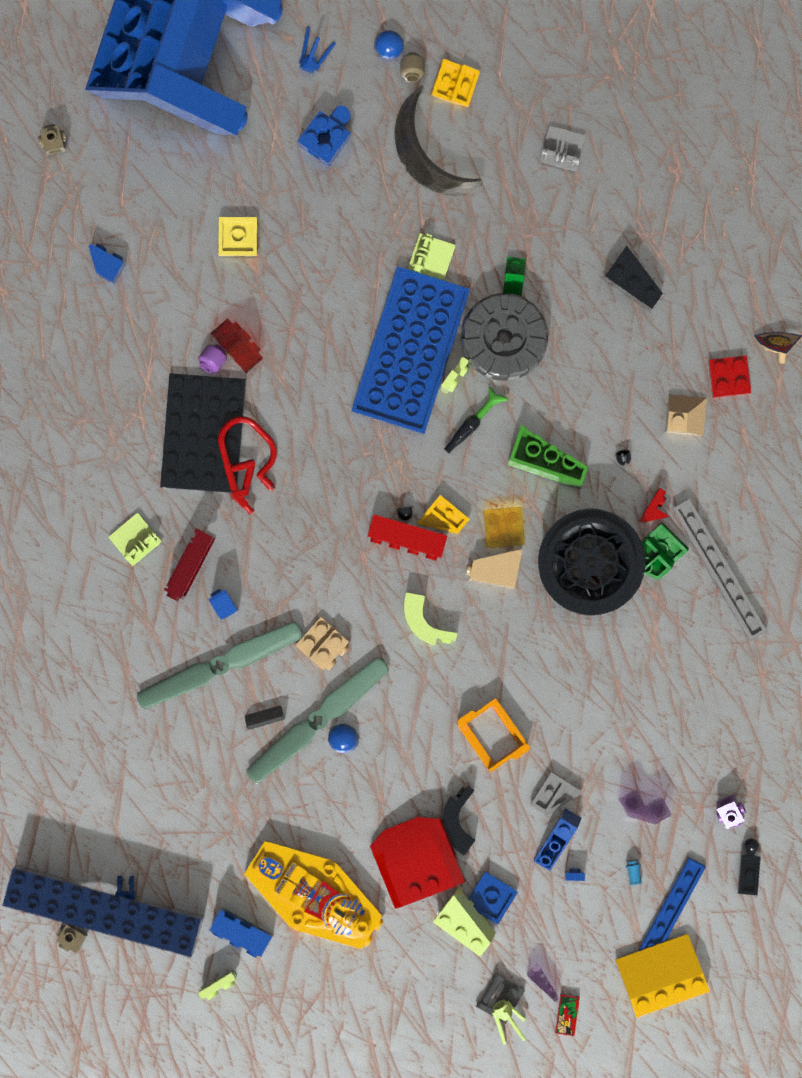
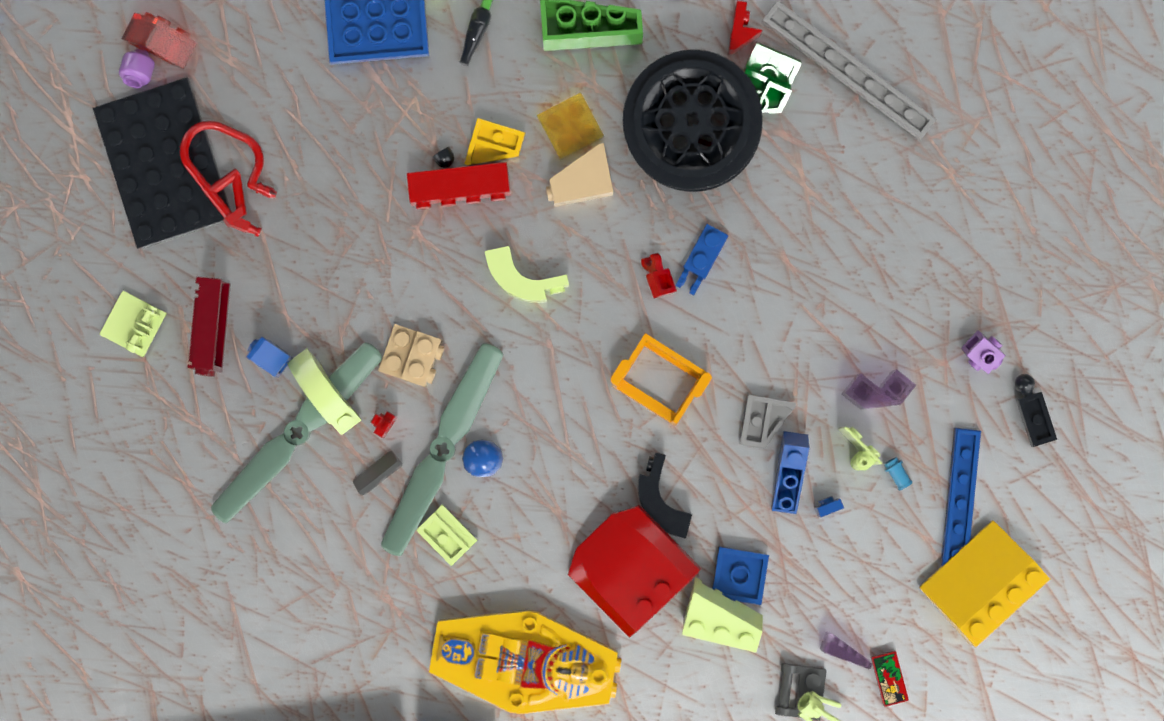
camera: 20 degrees left, 0 degrees up
none -> yellowish green arch [287,348,361,435]
none -> red plate [370,411,398,438]
none -> yellowish green plate [416,504,478,566]
none -> red plate [641,253,677,299]
none -> blue hinge [675,224,729,296]
none -> yellowish green hinge [838,427,882,470]

